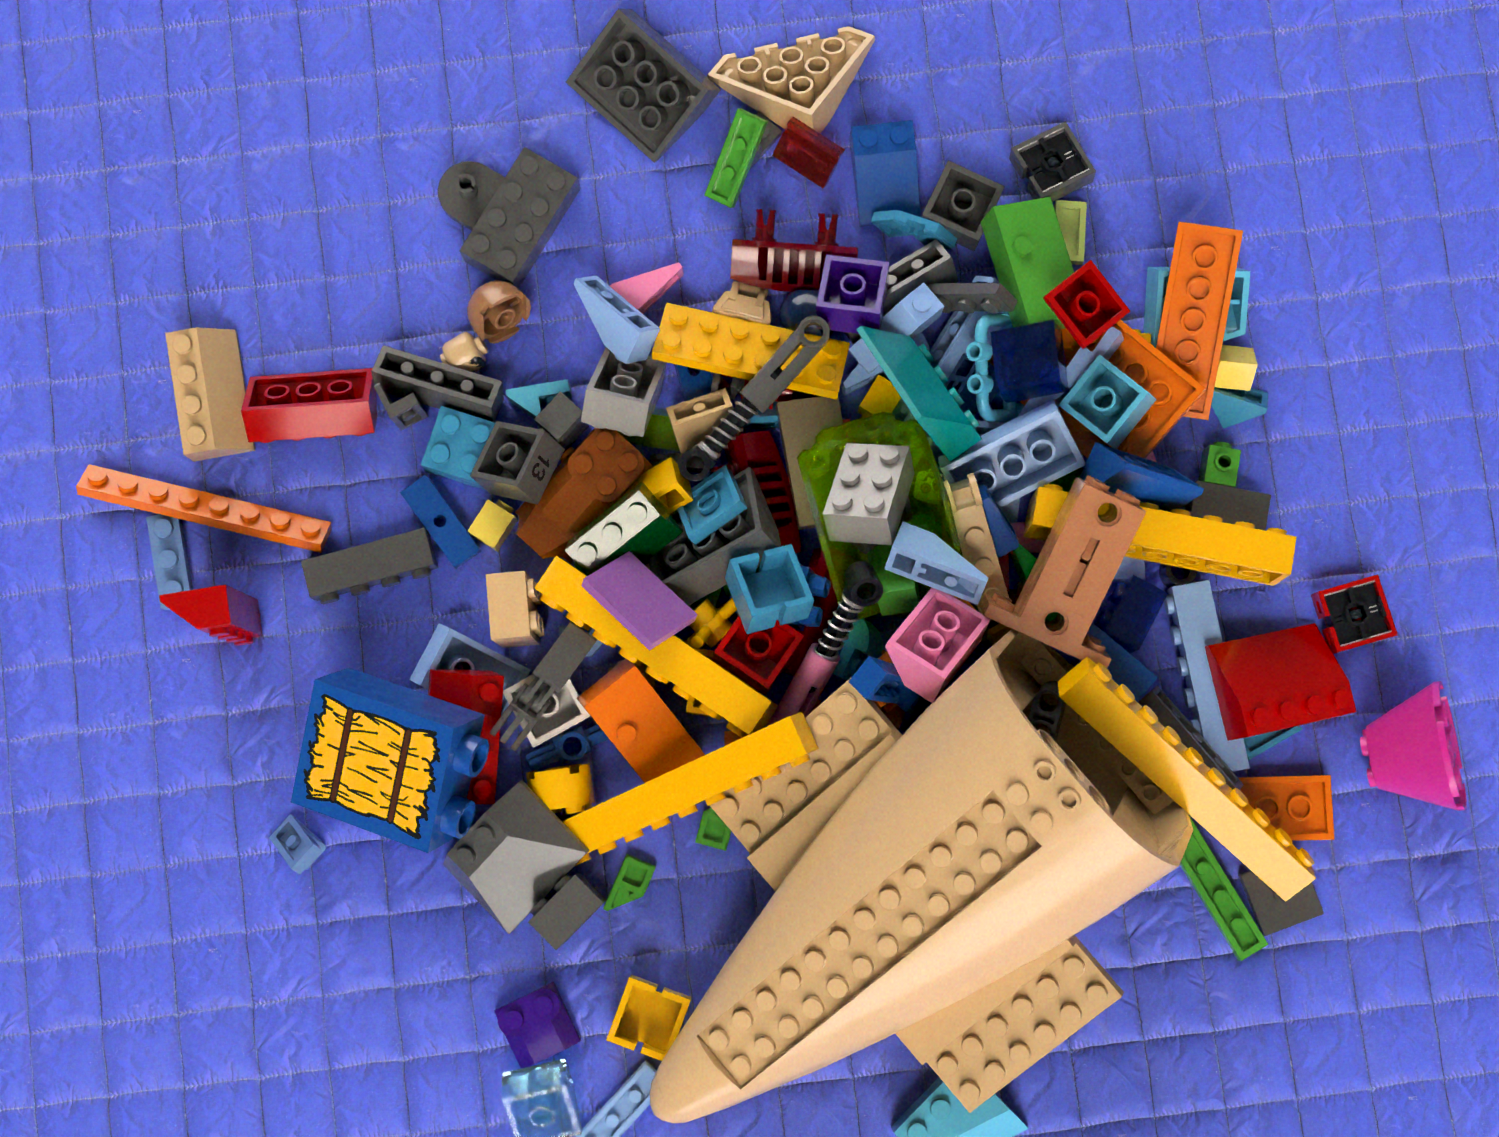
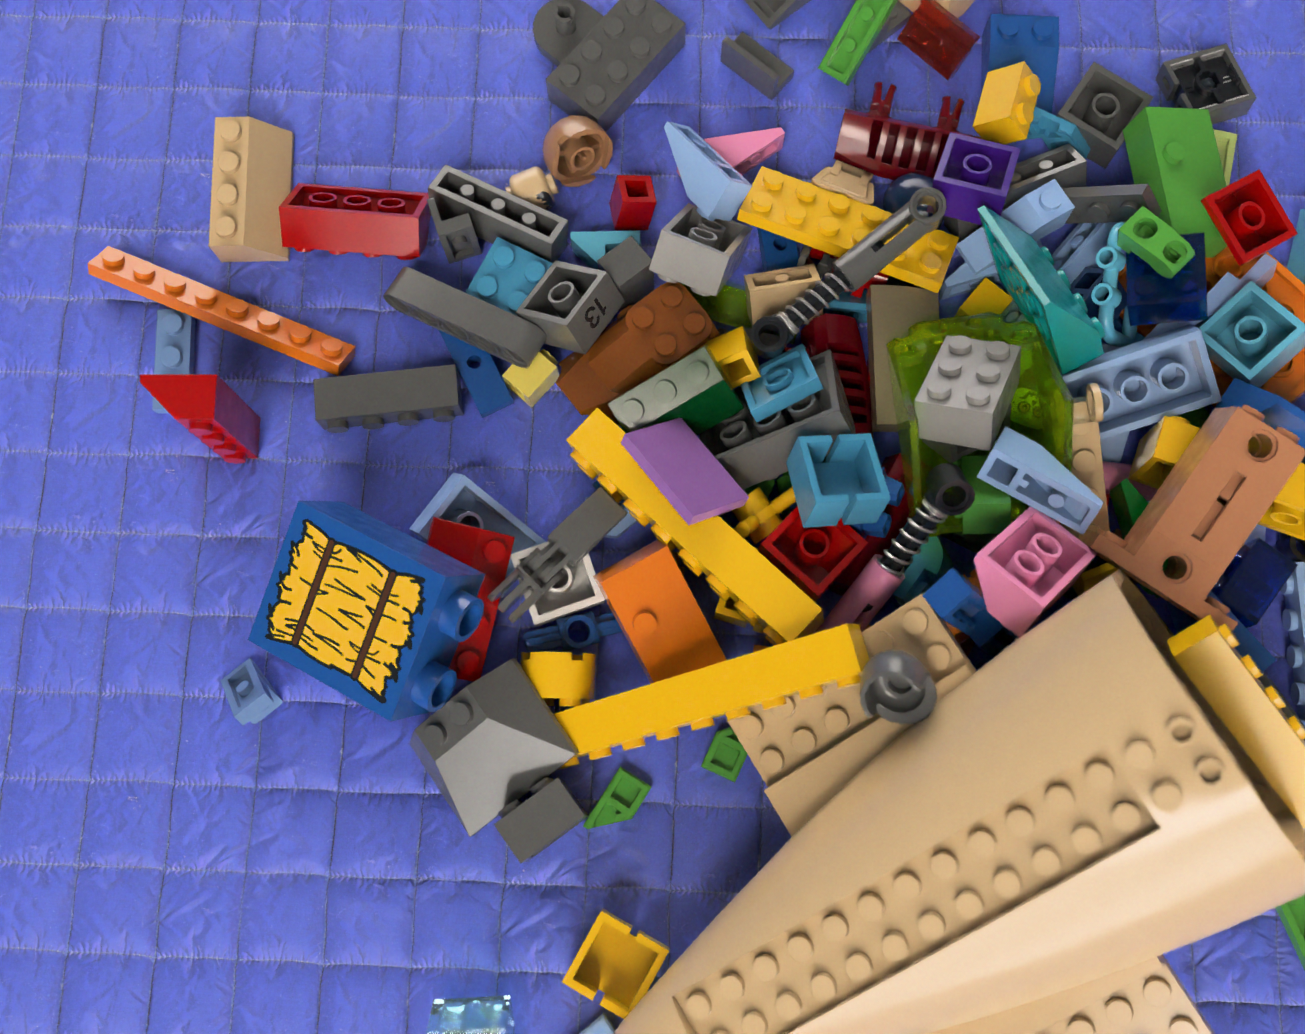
camera: 15 degrees right, 5 degrees down
tan brick [486,571,545,648] -> none
dark purple slope [494,982,581,1070] -> none
blue slope [978,484,1019,558] -> none
none -> dark grey beam [383,267,547,369]
none -> red brick [609,175,657,230]
none -> dark grey panel [721,31,794,100]
none -> dark grey helmet [860,650,937,724]
none -> yellow brick [972,61,1041,145]
none -> bright green leg [1117,206,1195,278]

